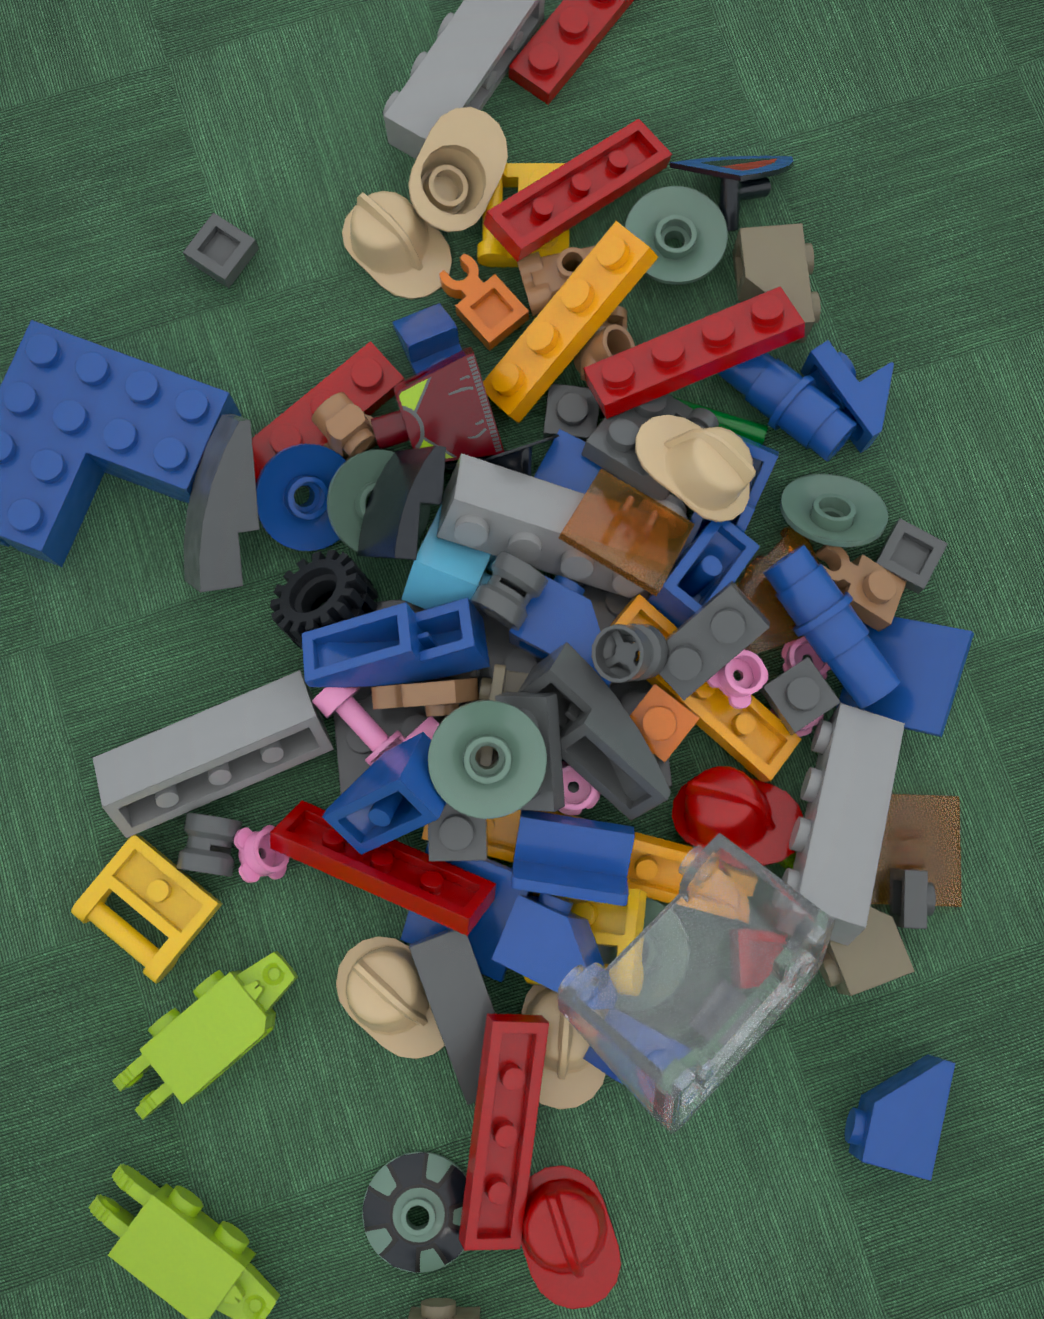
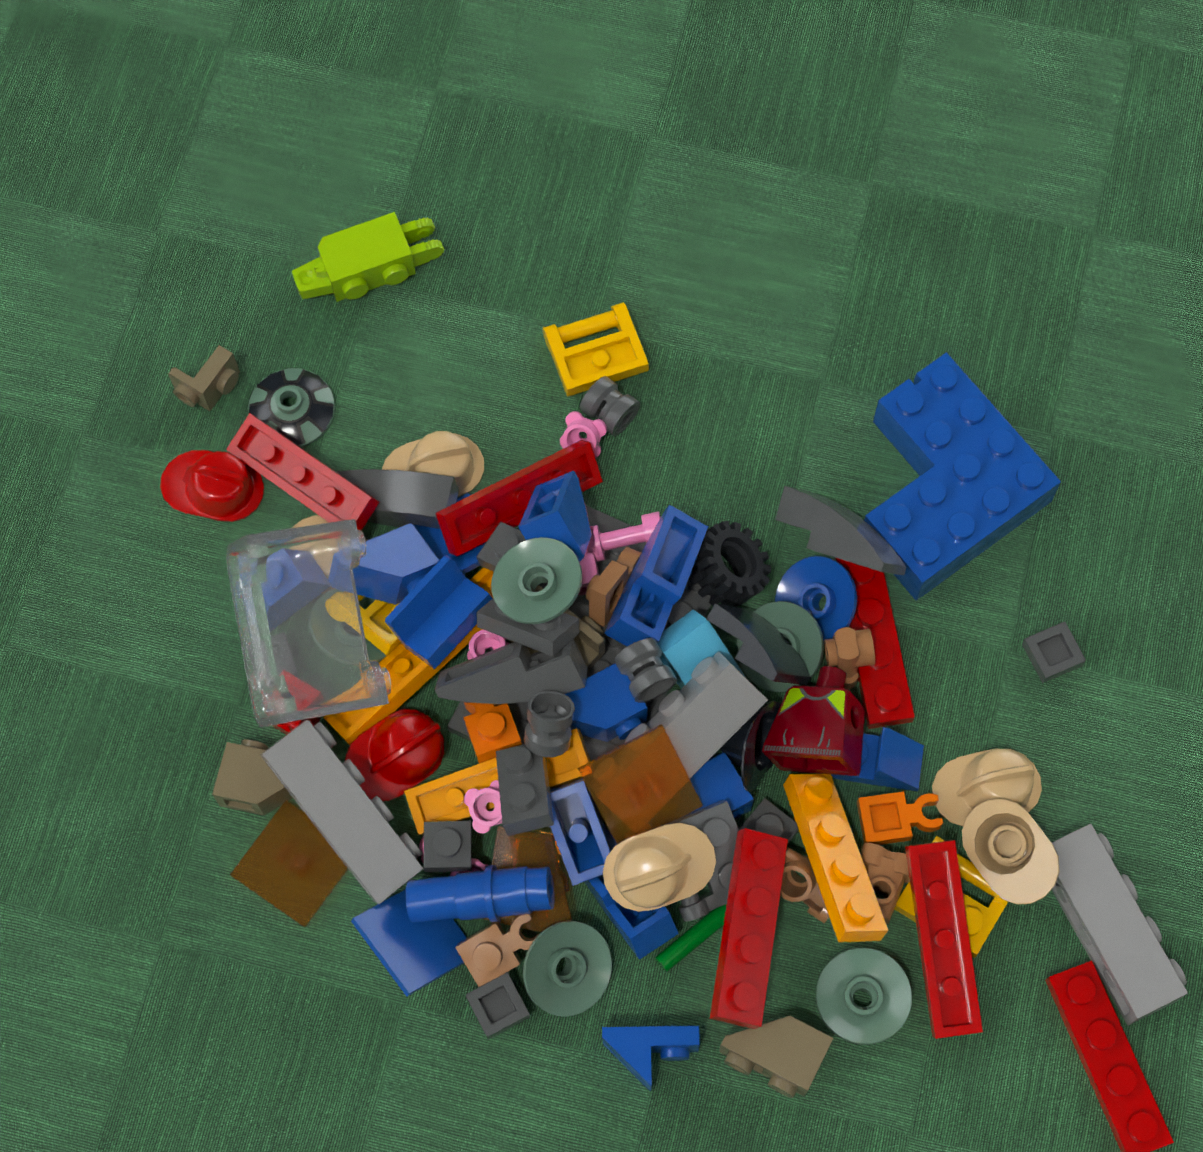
camera: 125 degrees right, 10 degrees down
light grey brick [93,670,334,838] -> none
lime hinge [112,951,298,1120] -> none
black shield [670,156,794,231] -> none
blue piece [717,353,858,462] -> none
blue slope [845,1054,955,1181] -> none
dark grey plate [890,868,936,929] -> none

